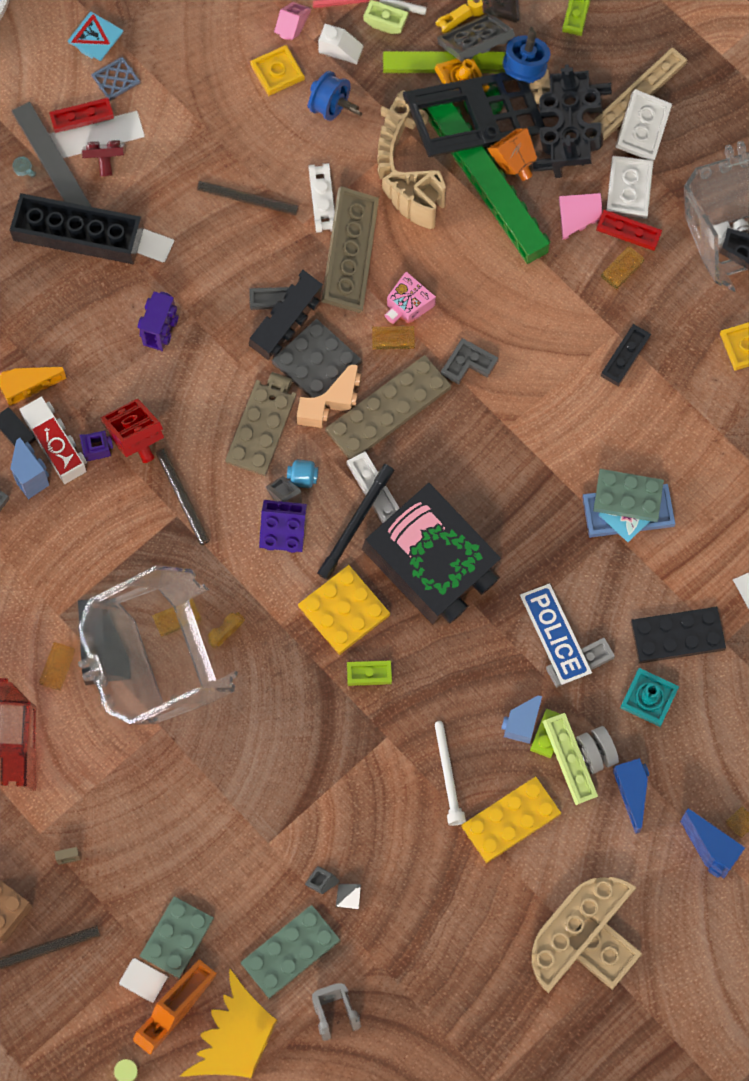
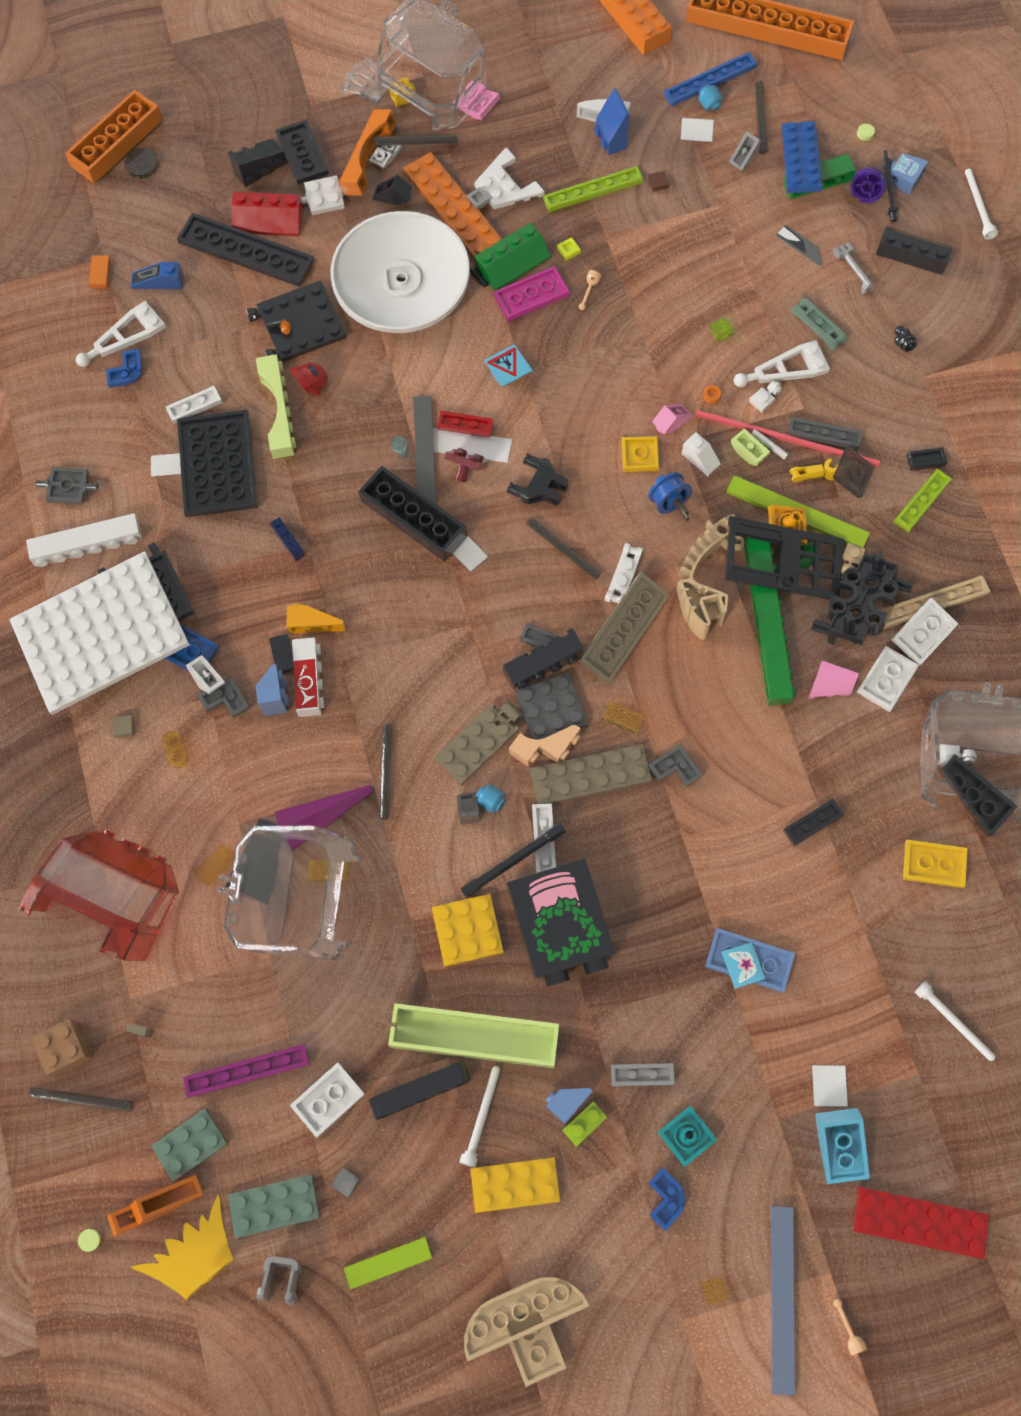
camera: 30 degrees right, 0 degrees up
dark purple window [80,430,113,462] -> none
sand blue window [91,57,140,101] -> none
red brick [100,398,164,463] -> none
white sticker [119,958,168,1003] -> none
dark purple brick [138,292,179,351] -> none
clear yellow plate [208,612,245,649] -> none
dark purple brick [259,500,307,553] -> none
dark grey slope [305,866,339,894] -> none
lime plate [347,661,392,686] -> none
bright pink torso [385,272,436,324] -> none
dark grey plate [436,13,515,61] -> none
orange torso [487,128,537,181] -> none
blue wheel [503,27,551,83] -> none
sticker [520,583,592,685] -> none
yellowish green plate [543,713,598,805] -> none
light grey wheel [576,726,619,774] -> none
sand green plate [593,469,664,522] -> none
red plate [596,210,662,251] -> none
clear yellow plate [601,246,645,290] -> none
blue slope [613,758,649,834] -> none
black plate [631,607,726,664] -> none
blue slope [680,808,745,878] -> none
none -> magenta plate [183,1044,310,1098]
none -> magenta wedge [275,785,373,853]
none -> white plate [290,1063,365,1138]
none -> lime tile [344,1237,433,1290]
none -> black beam [369,1061,471,1120]
none -> yellowish green piece [388,1003,559,1069]
none -> black connector [507,453,569,506]
none -> blue plate [648,1168,685,1231]

